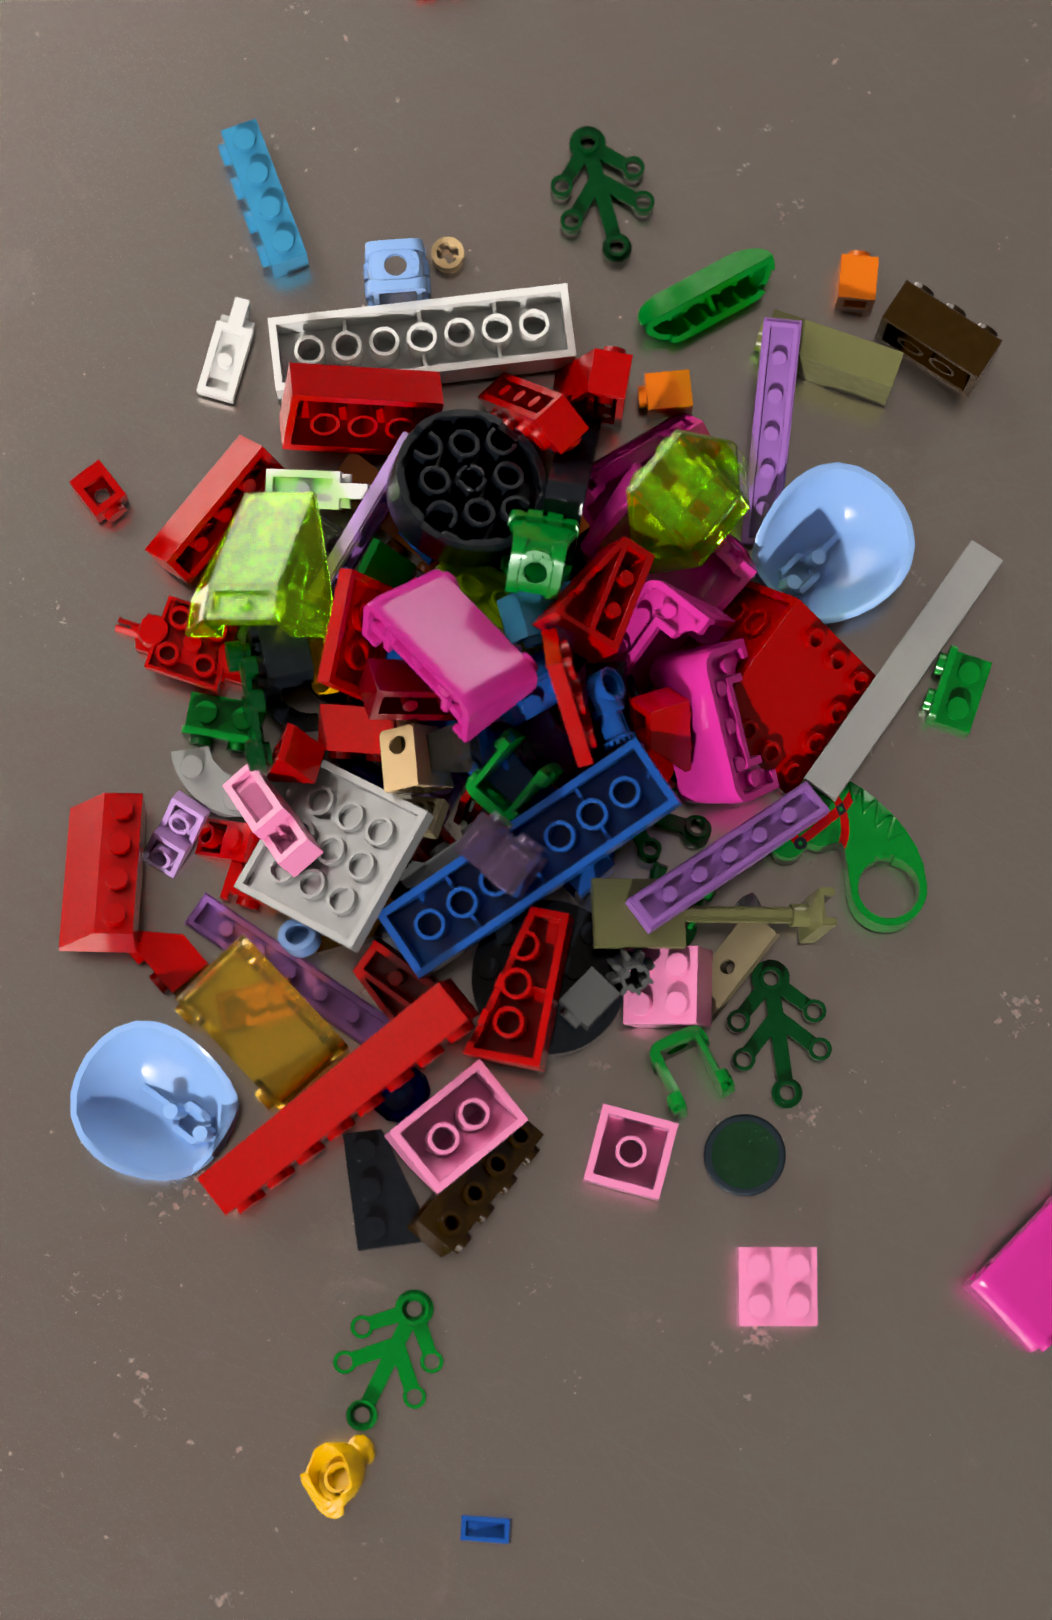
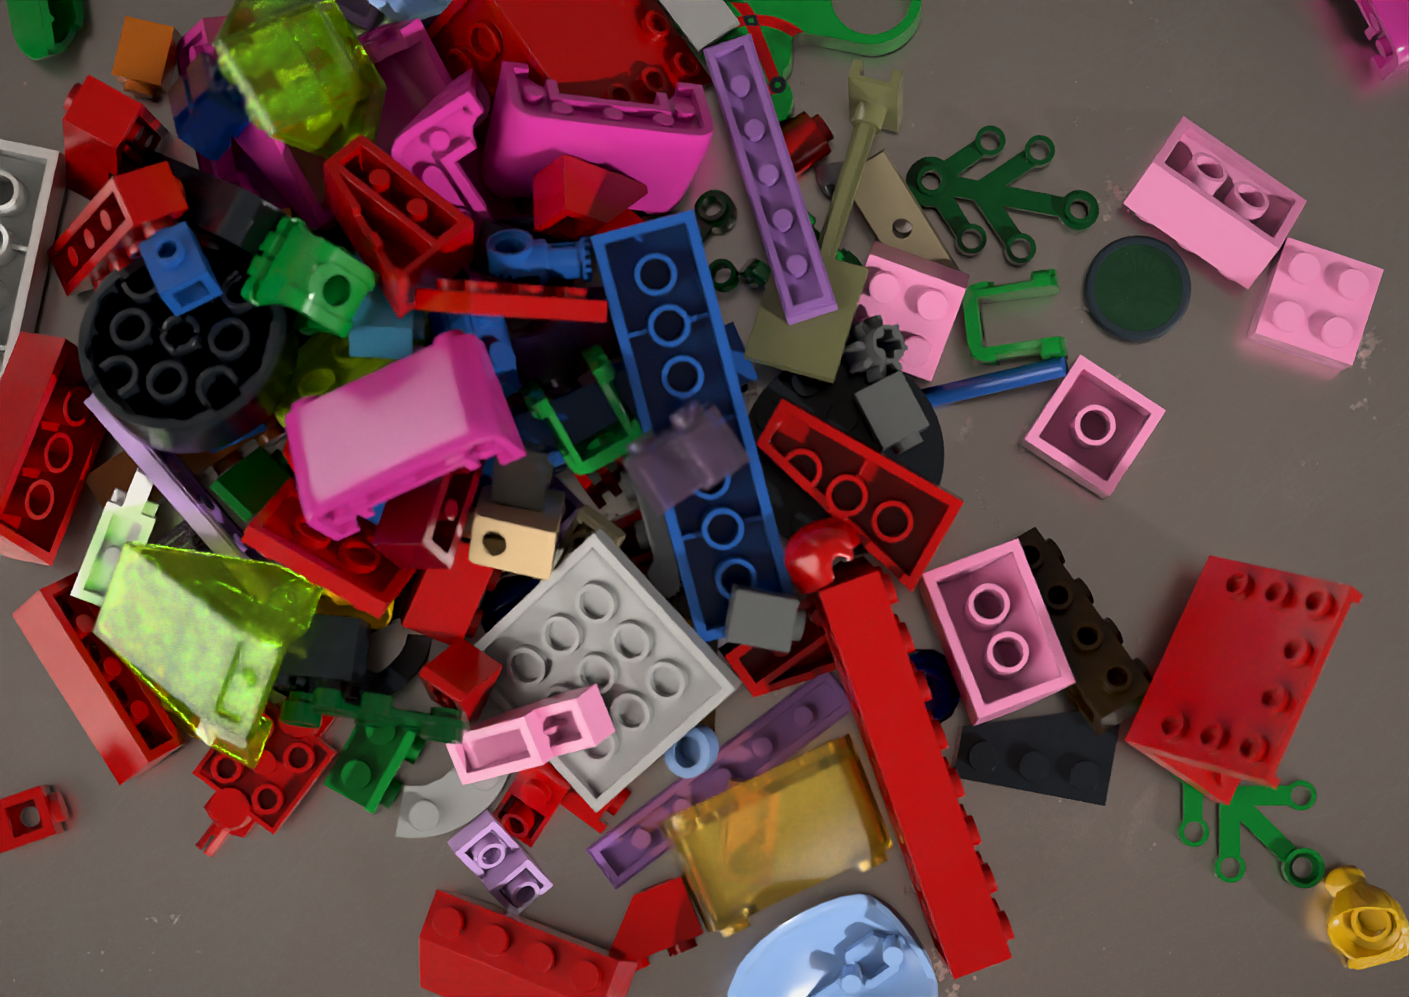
camera: 65 degrees left, 5 degrees up
none -> blue brick [137,221,223,317]
none -> clear blue brick [167,52,252,161]
none -> dark grey brick [723,584,806,653]
none -> red brick [780,111,834,176]
none -> red hair [783,518,860,596]
none -> blue bar [921,356,1069,407]
none -> bright pink slope [1123,116,1307,290]
none -> red bracket [1124,555,1363,806]

